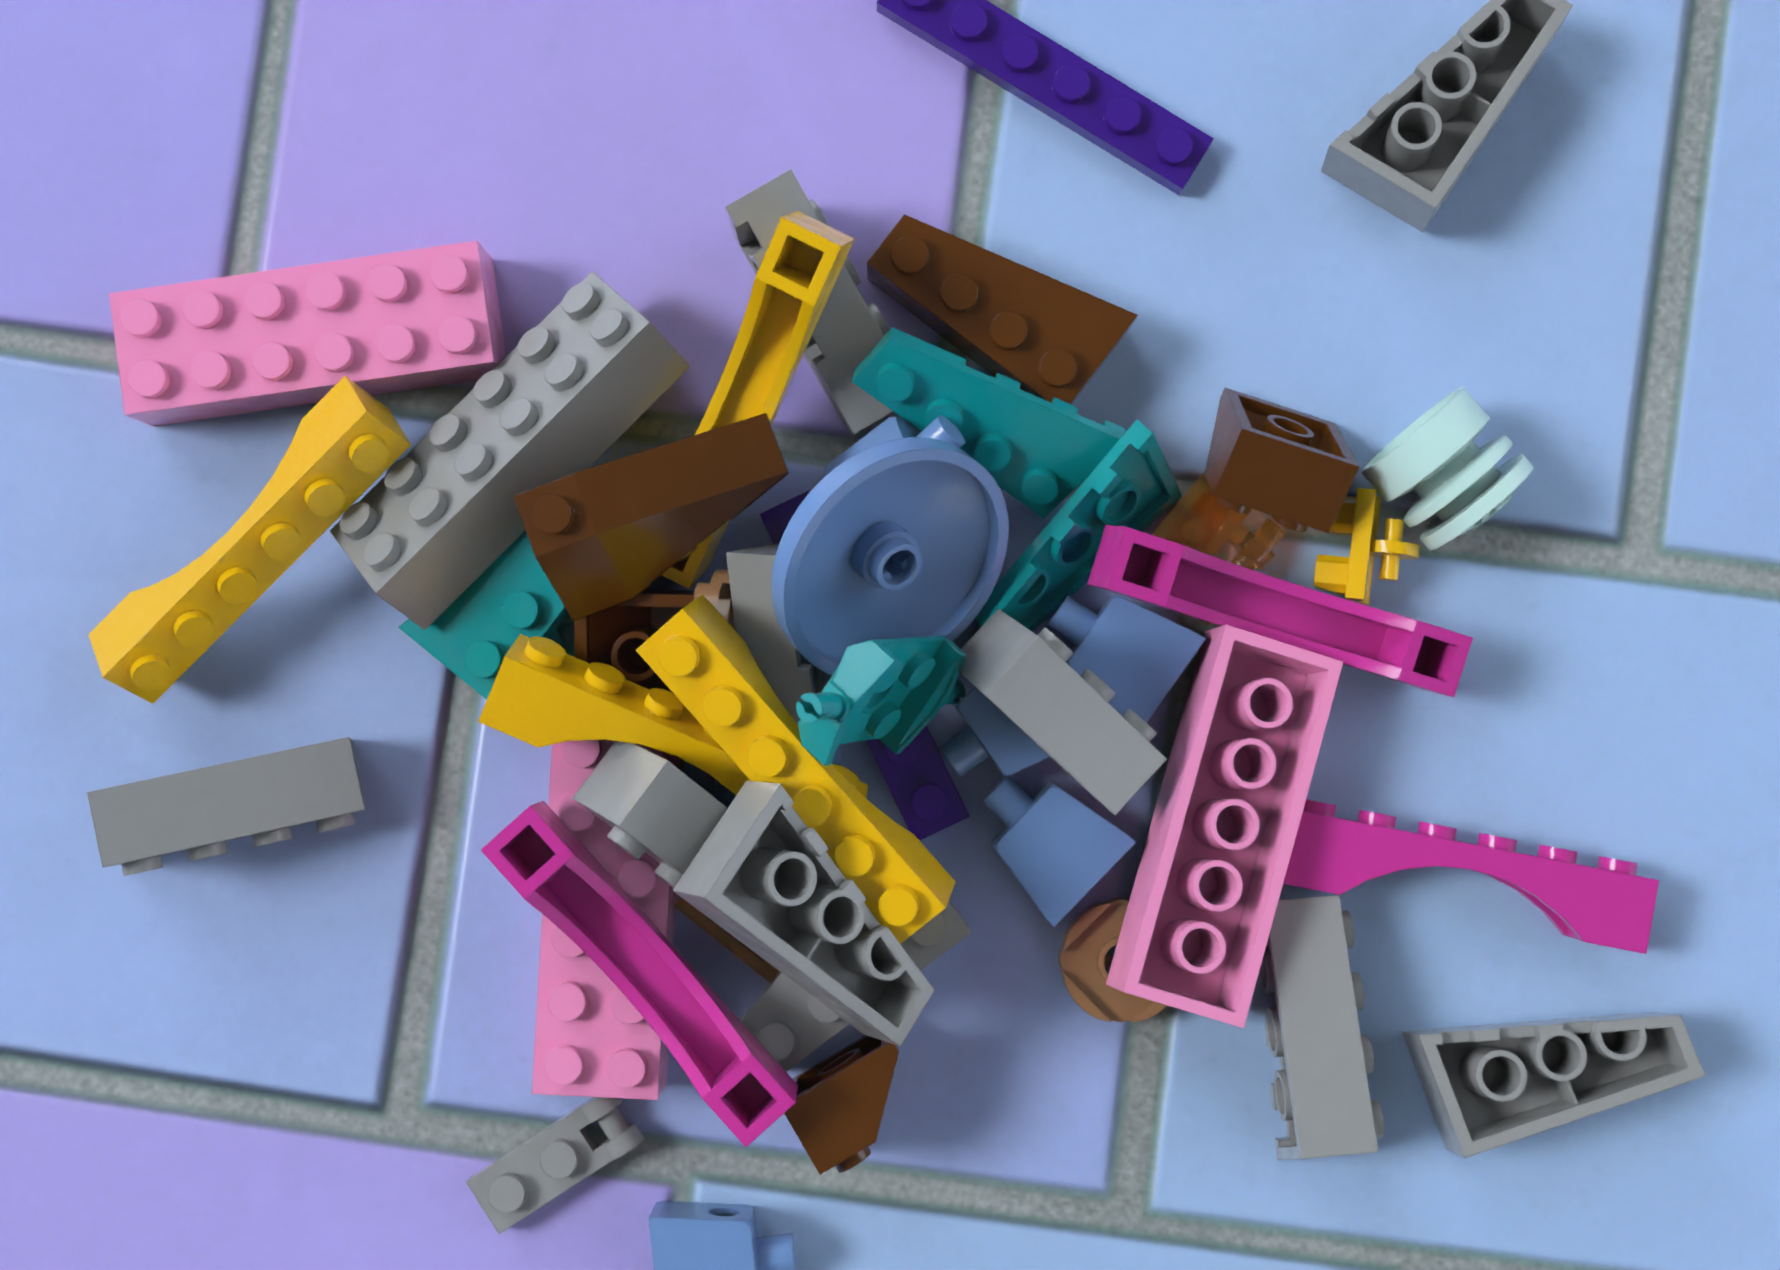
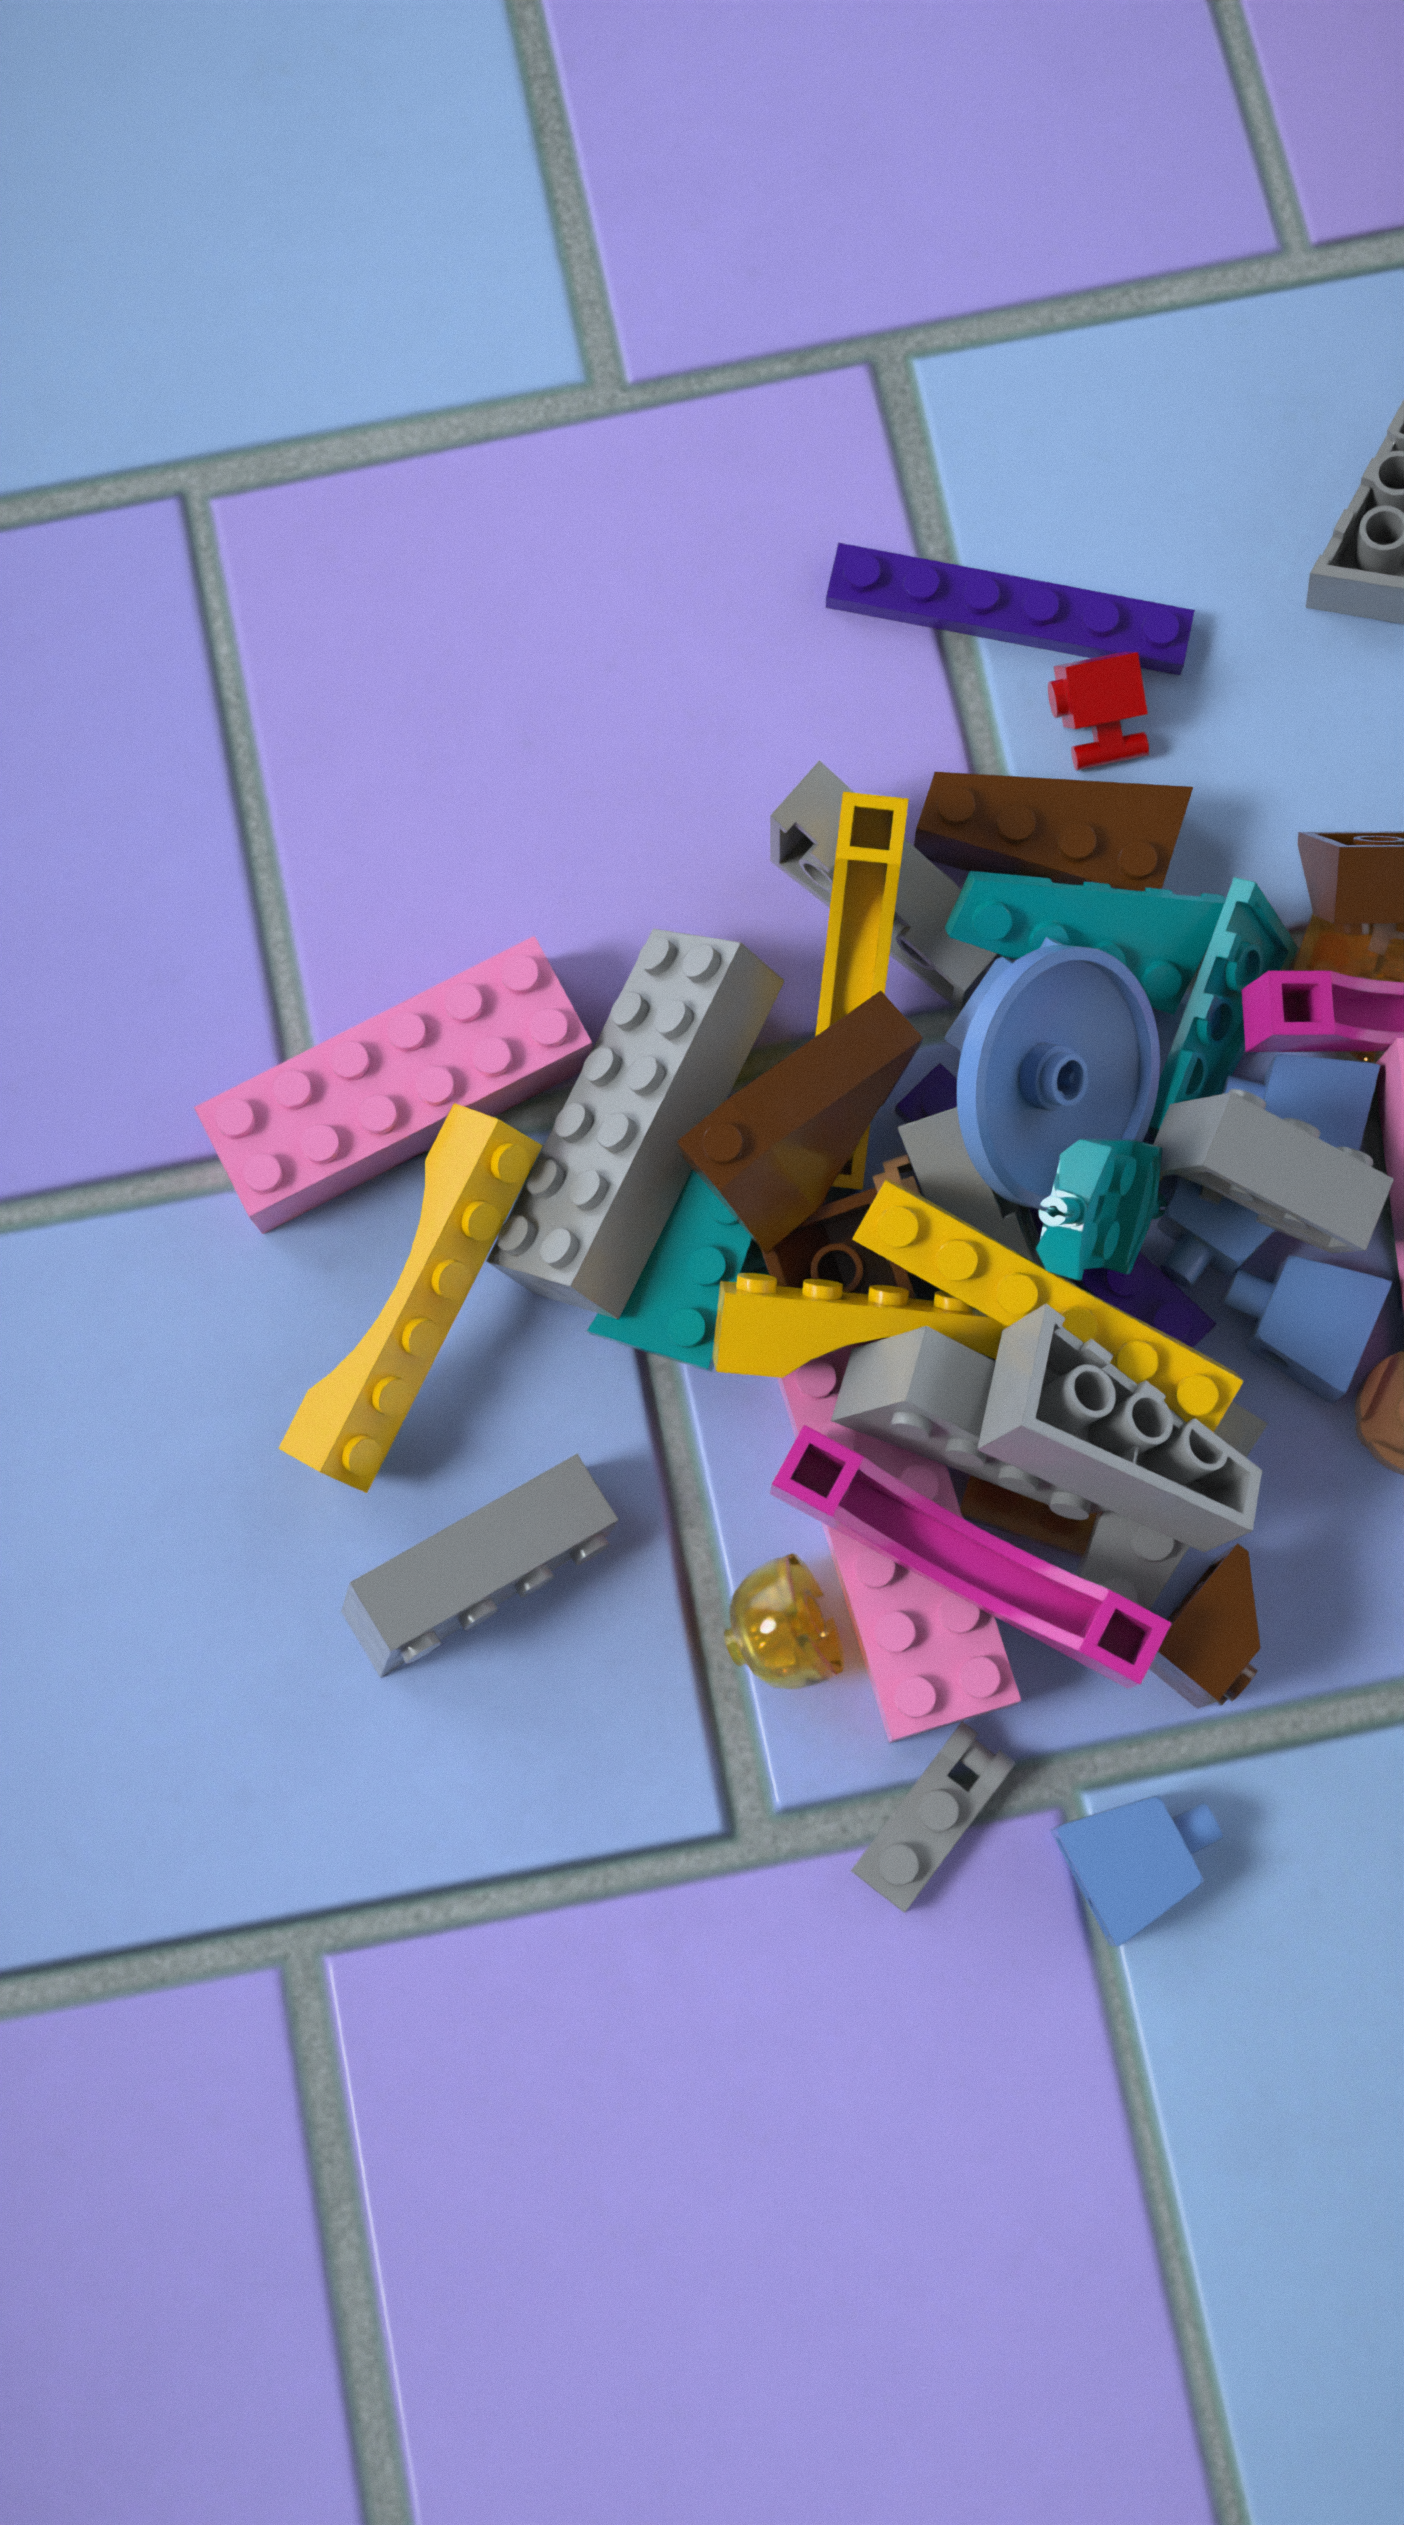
camera: 10 degrees left, 10 degrees down
none -> clear yellow cylinder [724,1553,845,1690]
none -> red brick [1048,651,1149,771]

